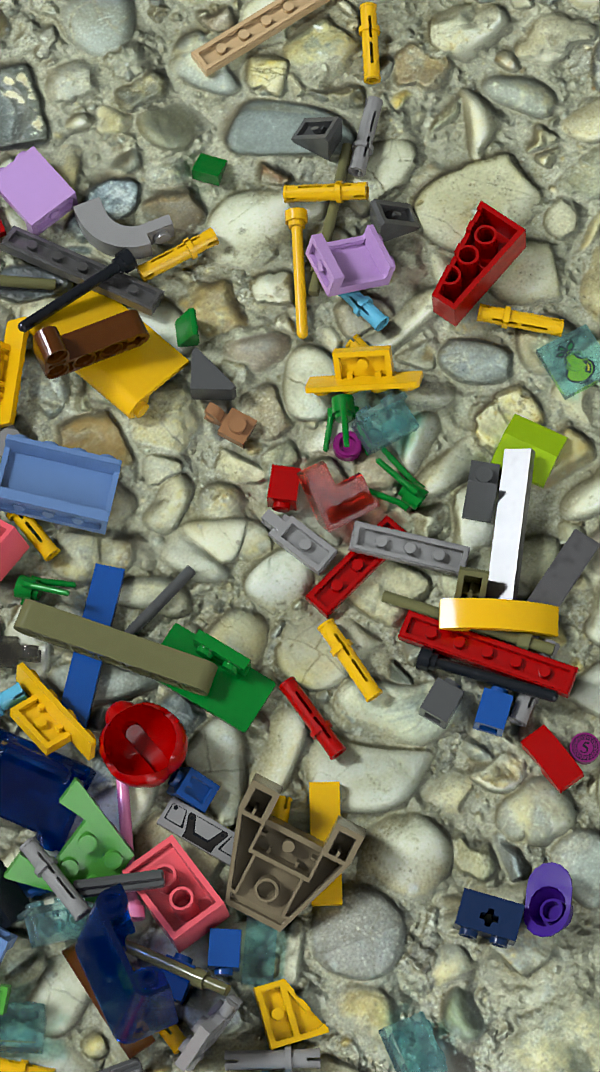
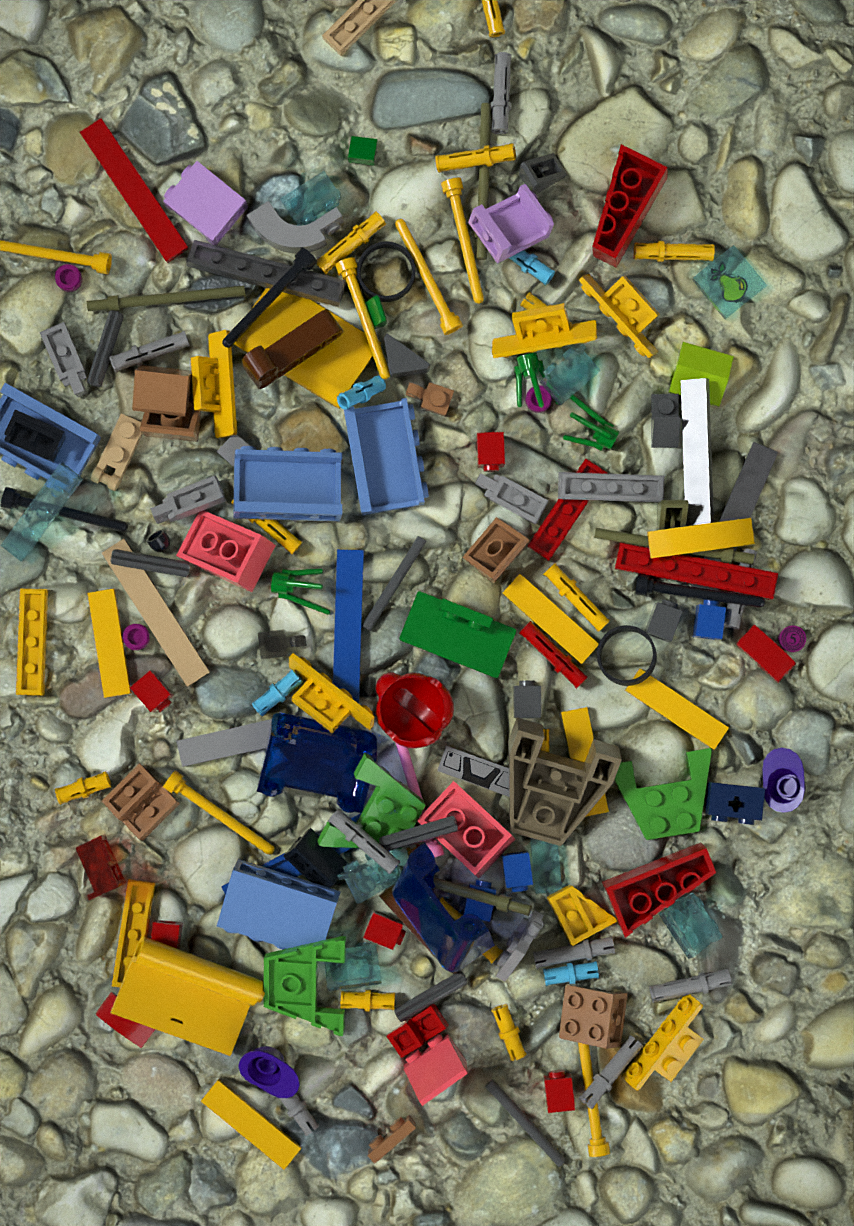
camera: 10 degrees left, 15 degrees up
olive beam [13,599,218,696] -> none
blue bracket [166,767,220,813] -> none
dark grey slope [291,116,342,160] -> none
clear red panel [296,461,380,533] -> none
none -> clear light blue bracket [280,171,342,226]
none -> yellow piece [335,257,390,379]
none -> medium azure pin [337,375,386,410]
none -> medium blue panel [344,398,429,516]
none -> black tyre [357,241,415,302]
none -> red brick [363,910,406,950]
none -> yellow piece [395,219,463,335]
none -> medium nougat slope [462,517,530,584]
none -> yellow tile [502,574,599,664]
none -> dark grey brick [513,680,541,718]
none -> yellow bracket [579,274,660,358]
none -> black tyre [597,625,657,686]
none -> red wedge [602,842,716,938]
none -> bright green wing [614,748,712,840]
none -> yellow tile [624,668,729,750]

